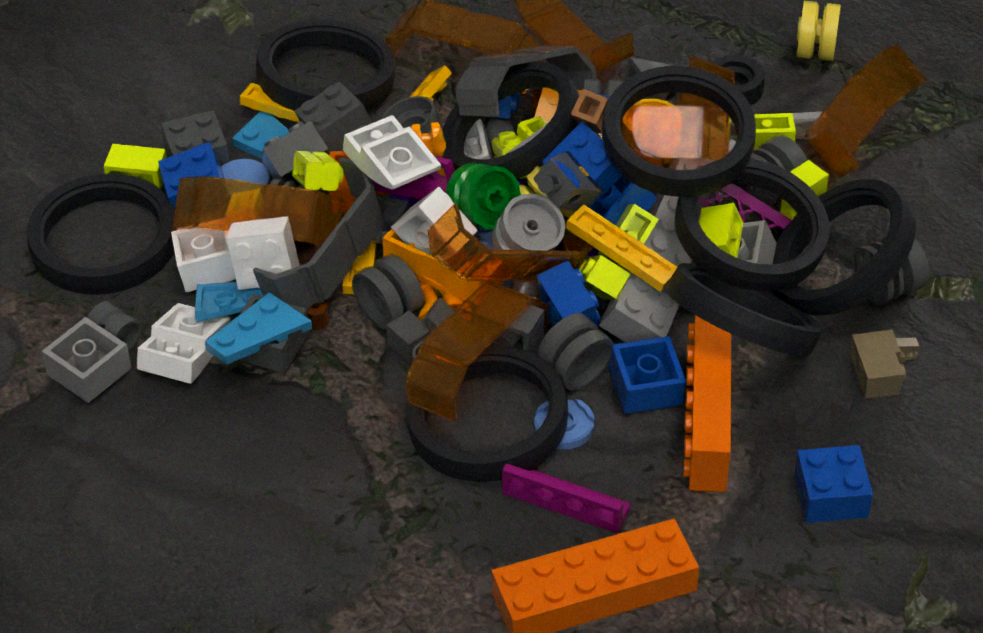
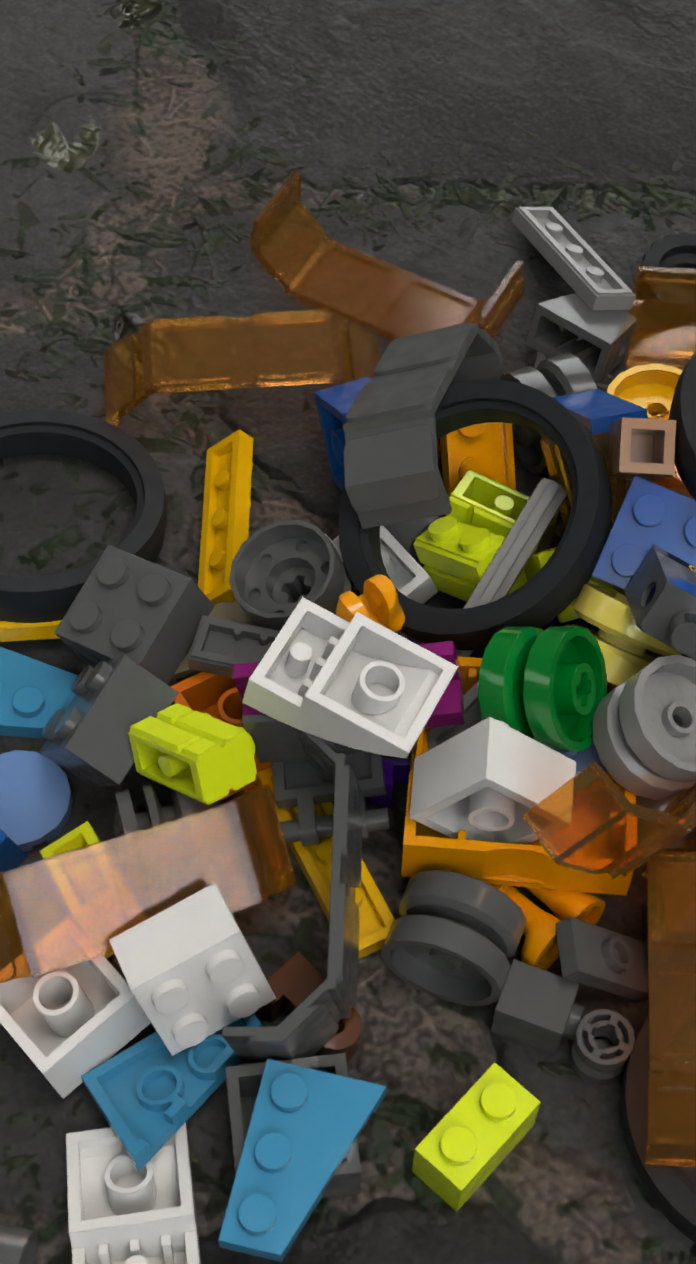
camera: 30 degrees left, 10 degrees up
none -> neon yellow brick [412,1062,541,1212]
none -> light grey tile [512,207,636,311]

